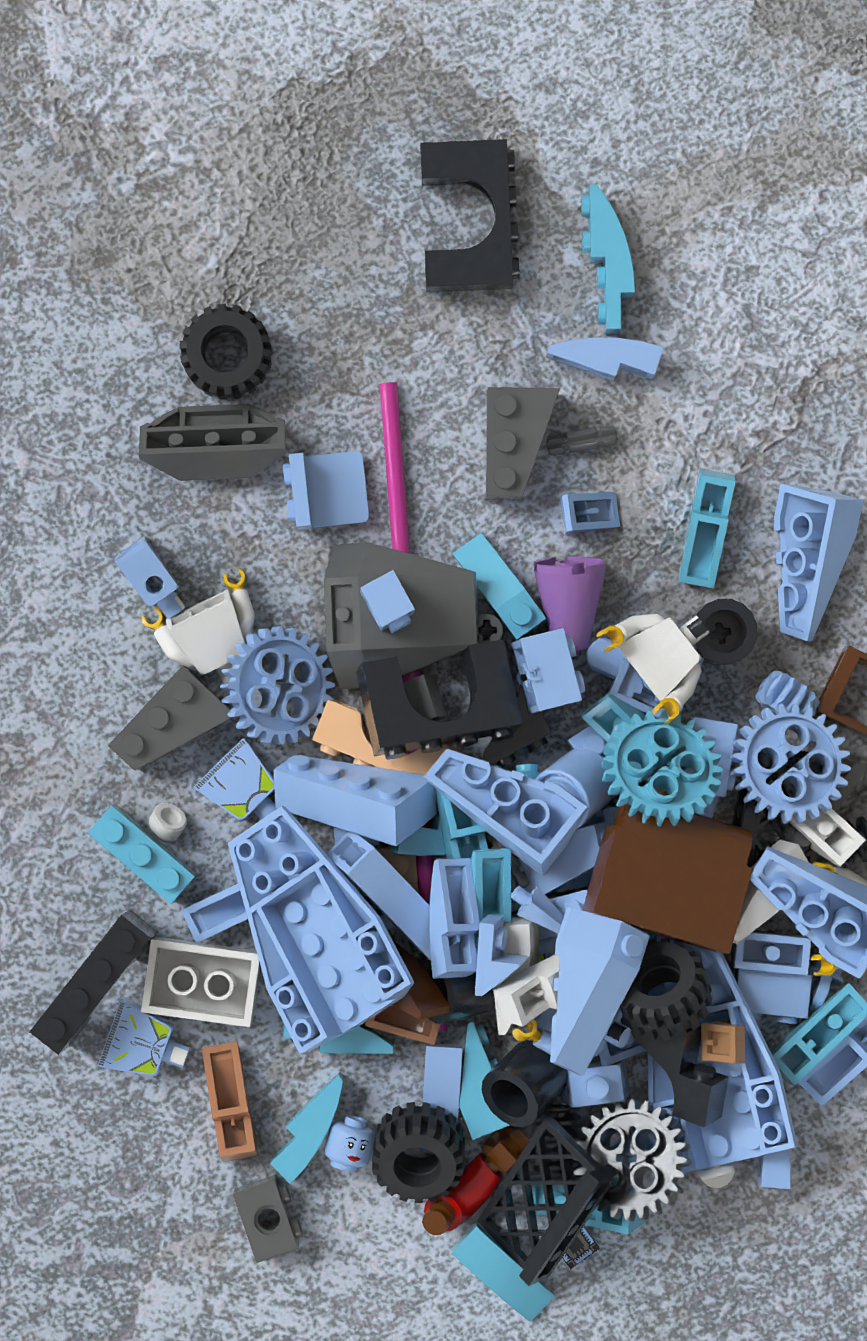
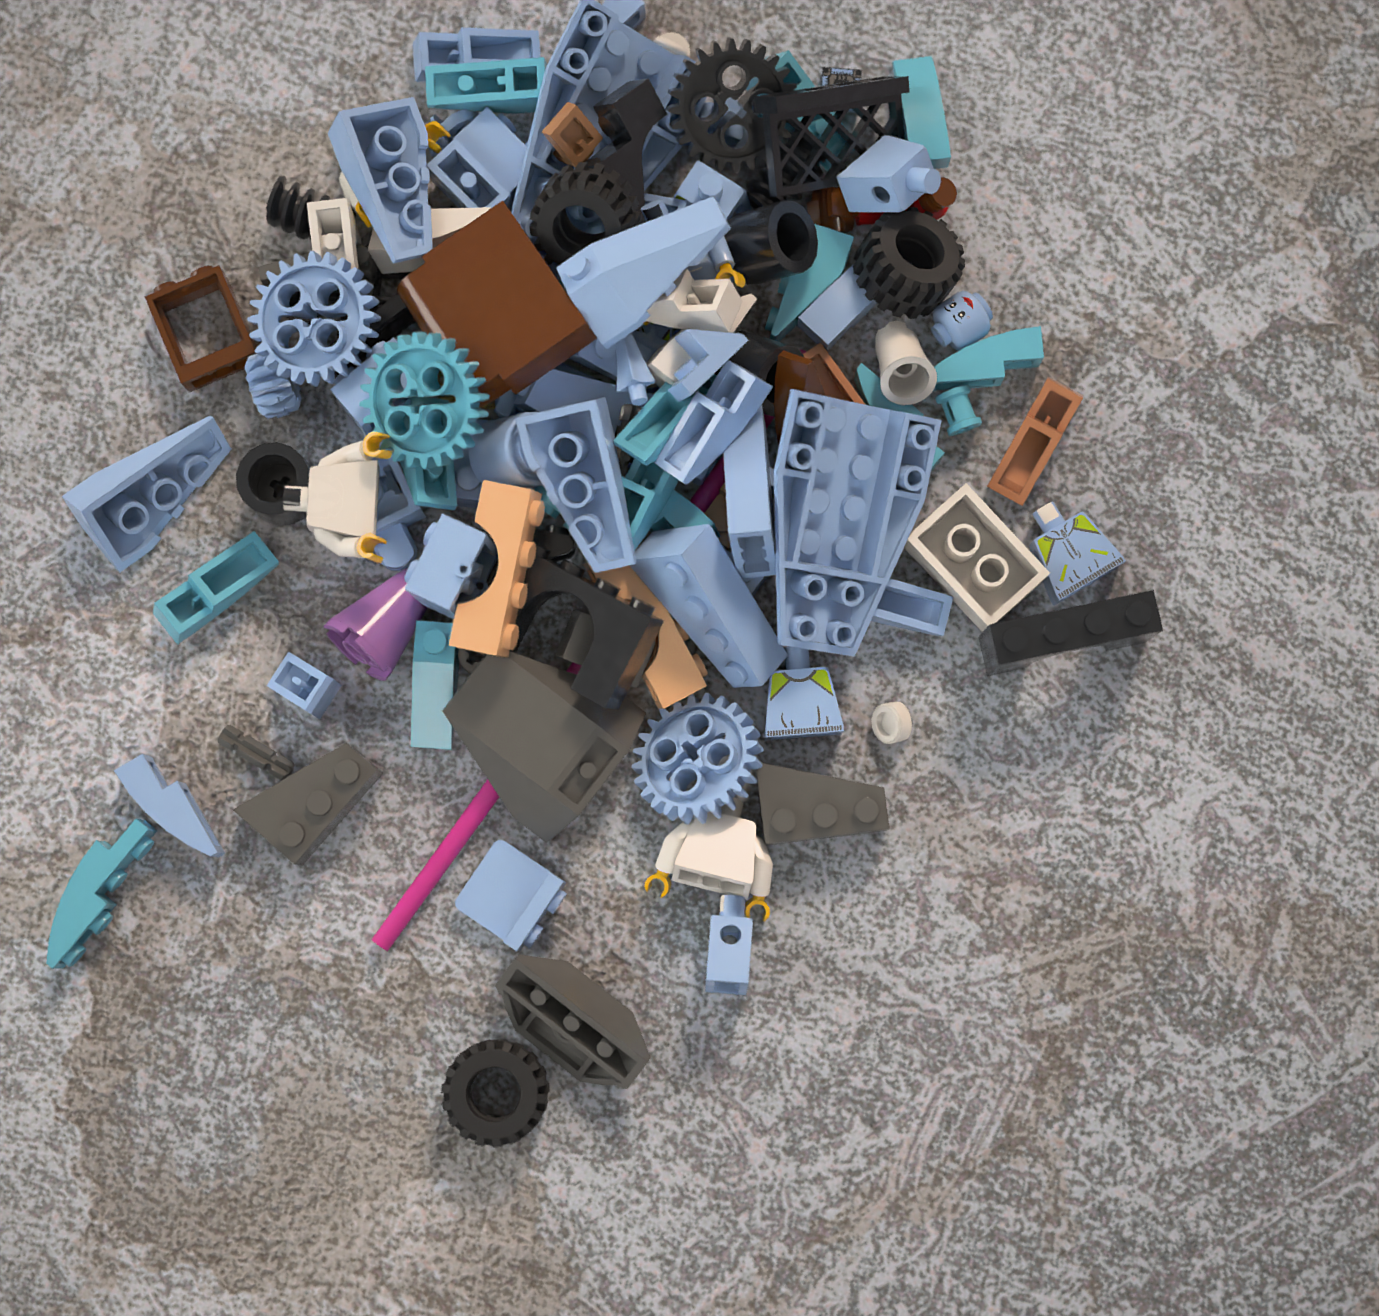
camera: 135 degrees left, 5 degrees down
medium azure brick [88,805,198,904] -> none
dark grey brick [233,1174,303,1263] -> none
light blue brick [360,570,415,633] -> none
black arch [420,139,520,293] -> none
none -> light nougat arch [449,480,545,657]
none -> light blue torso [836,135,941,212]
none -> white plant [875,321,937,405]
none -> medium azure bush [935,385,982,436]

